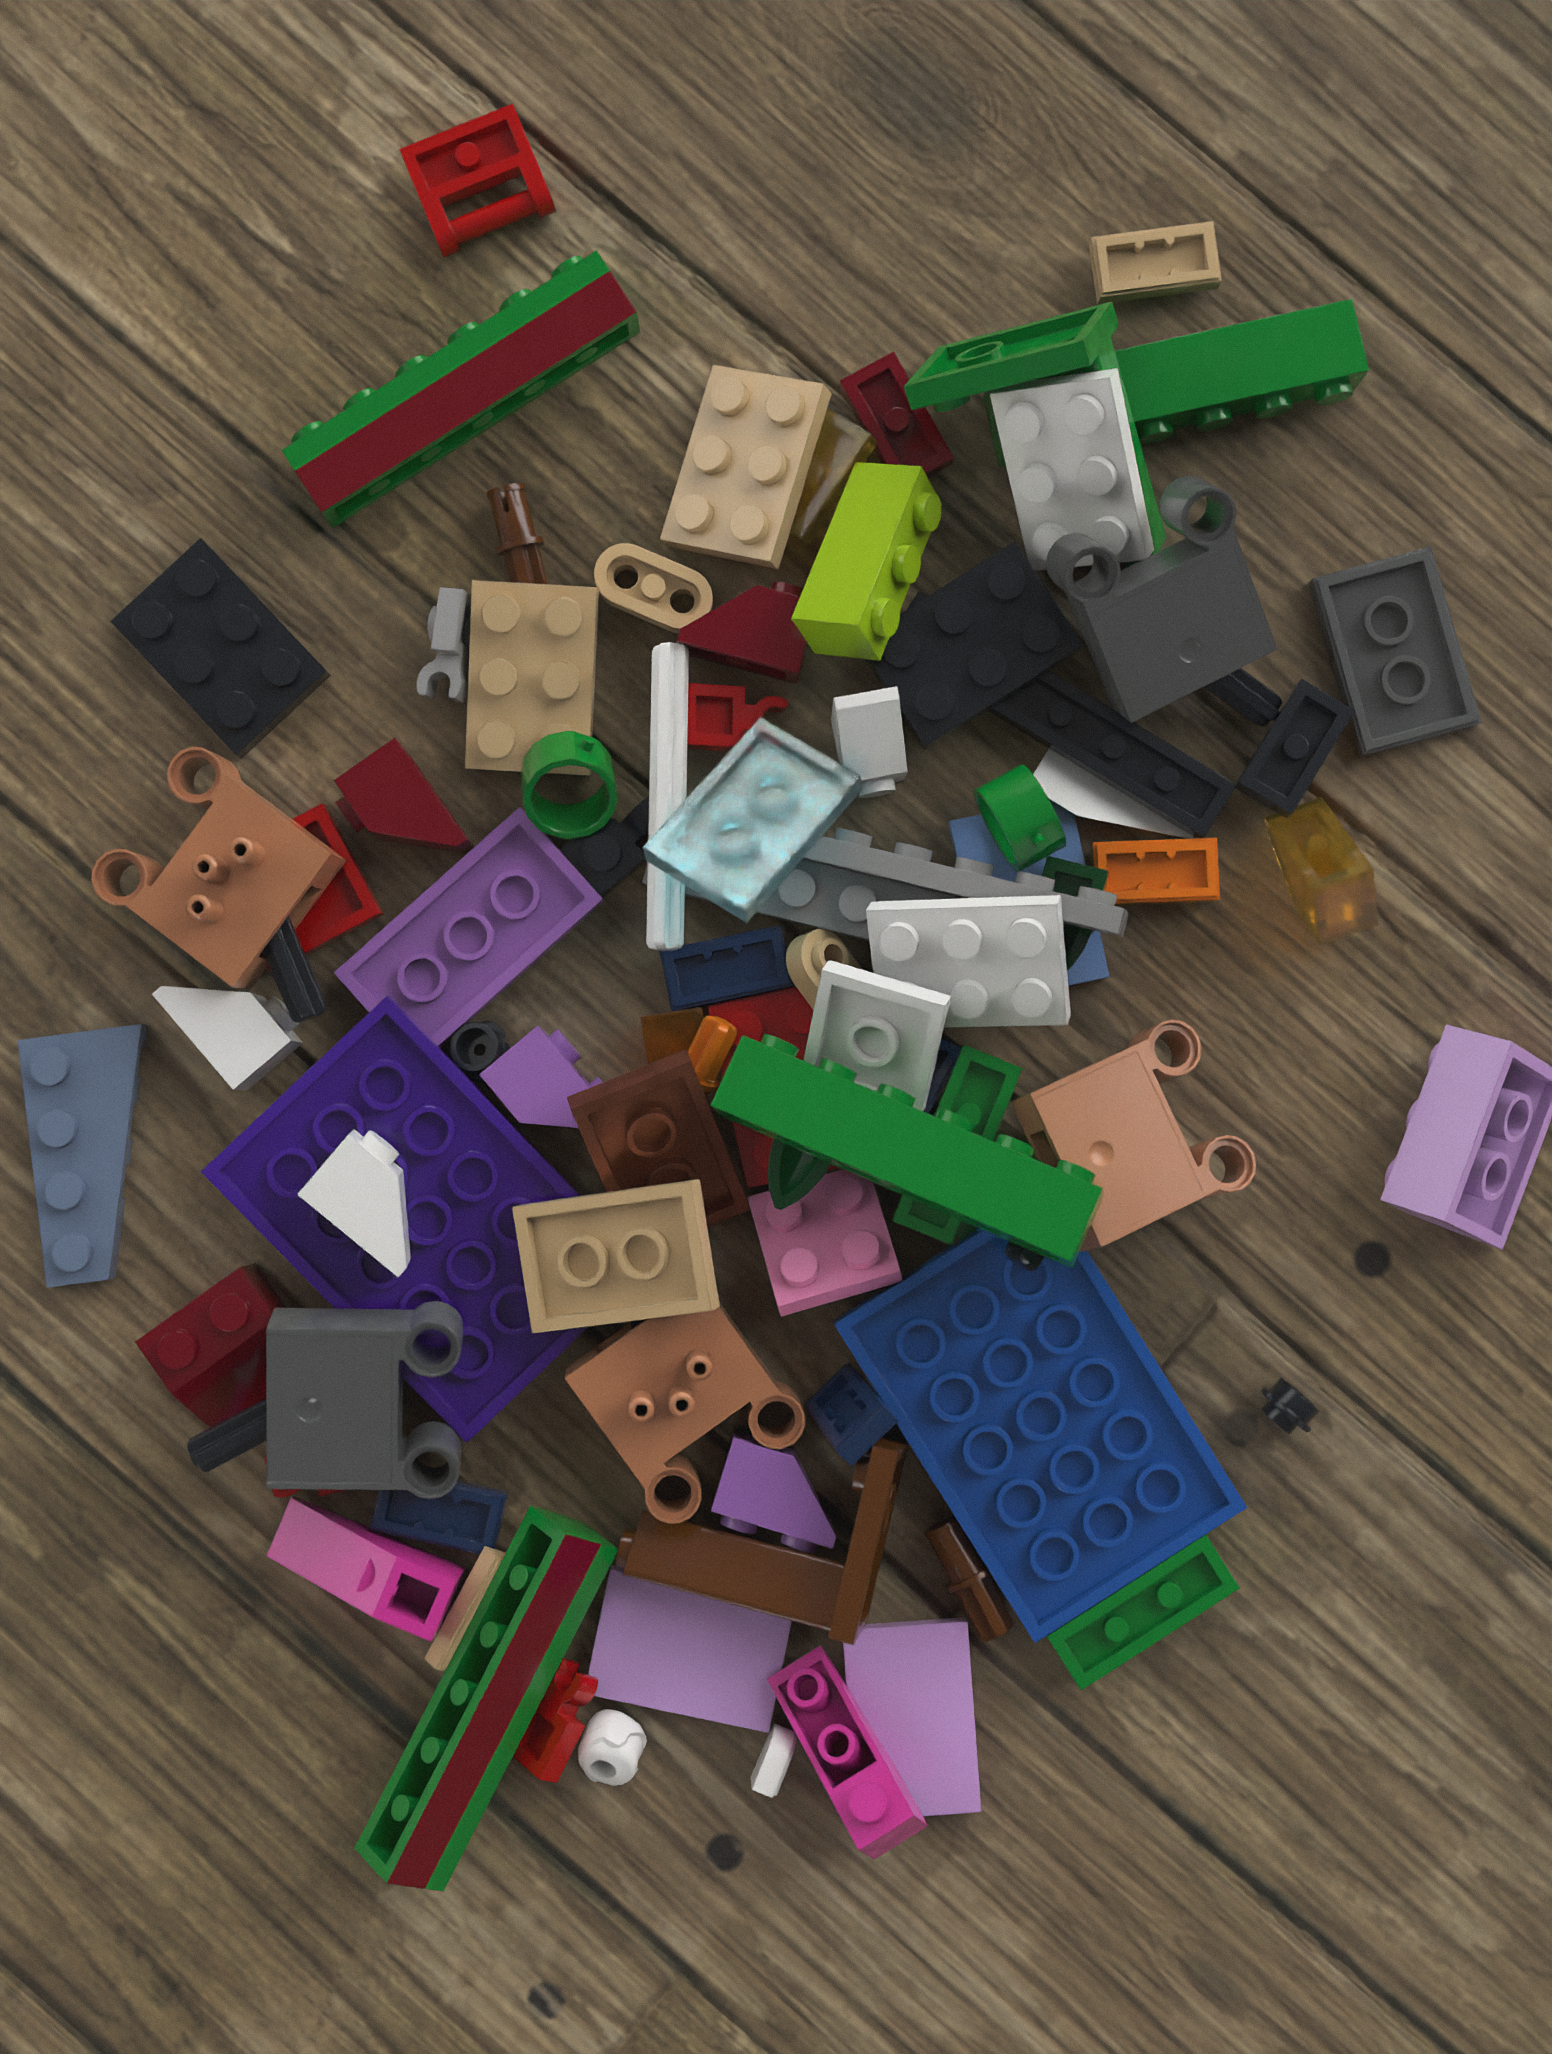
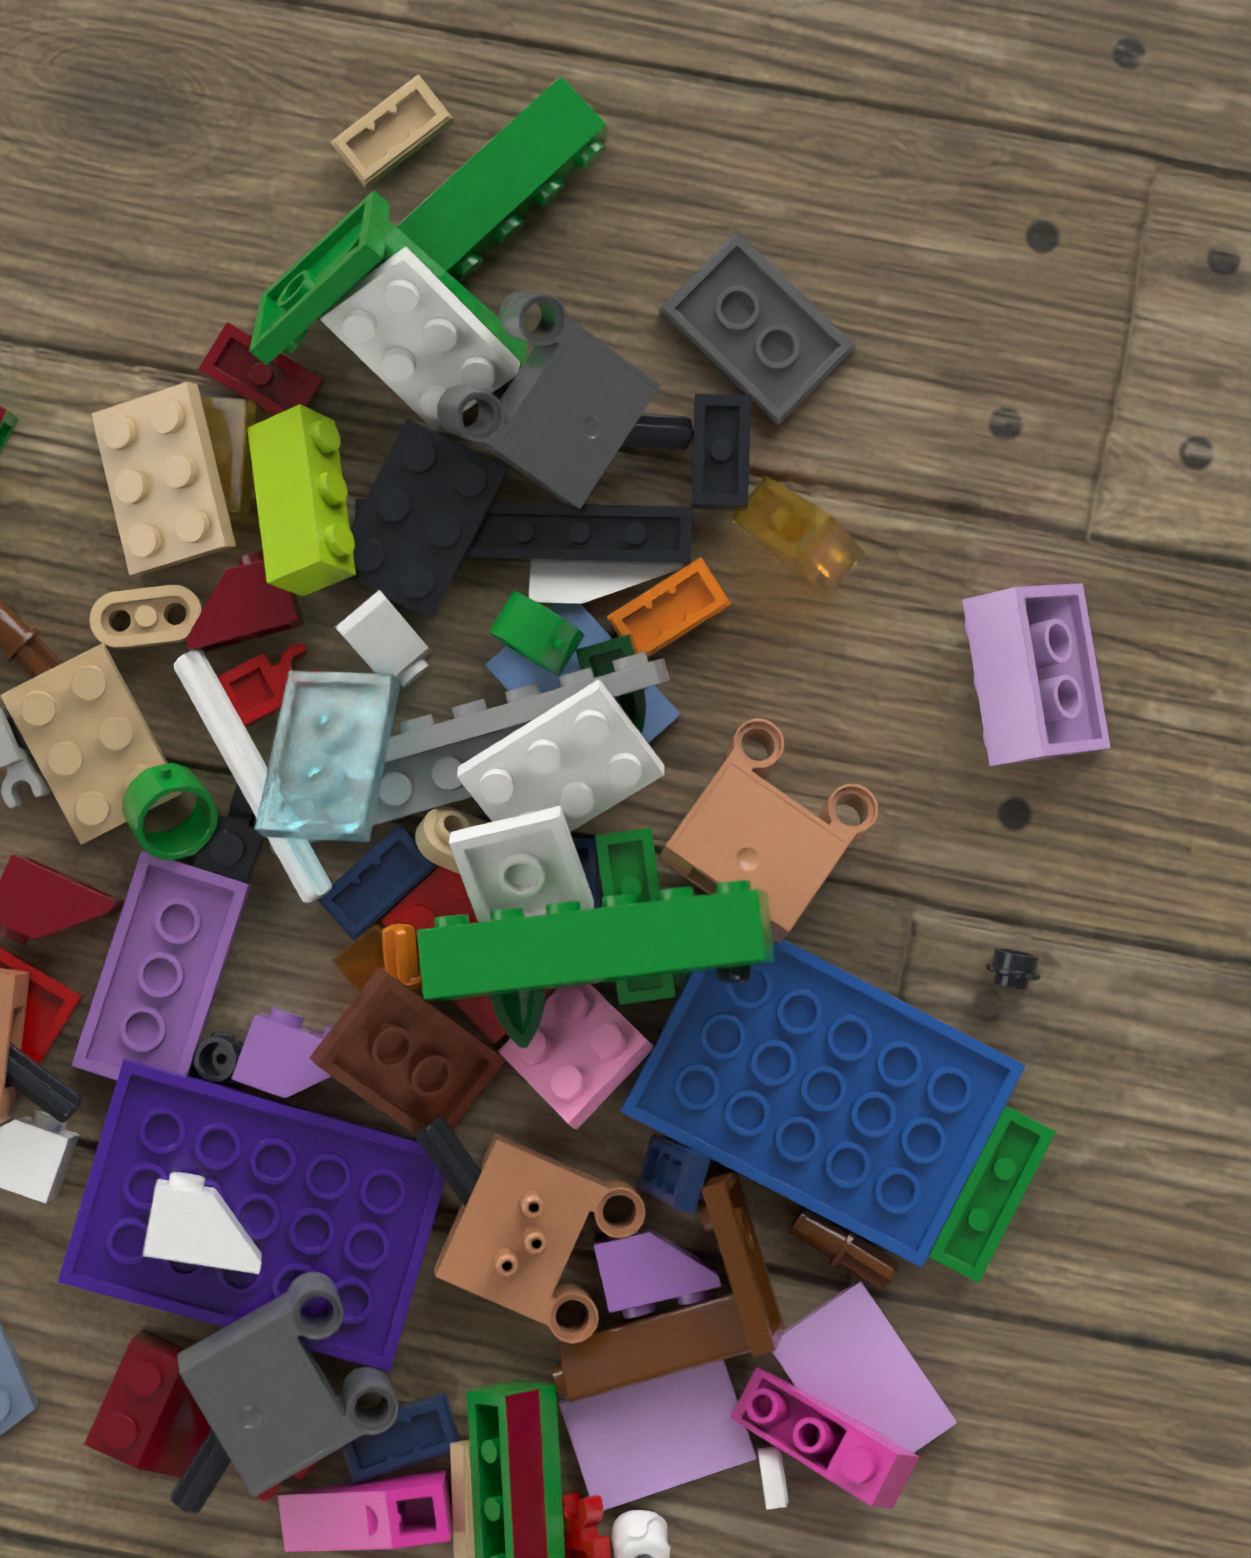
camera: 25 degrees left, 0 degrees up
tan plate [512,1179,720,1333] -> none

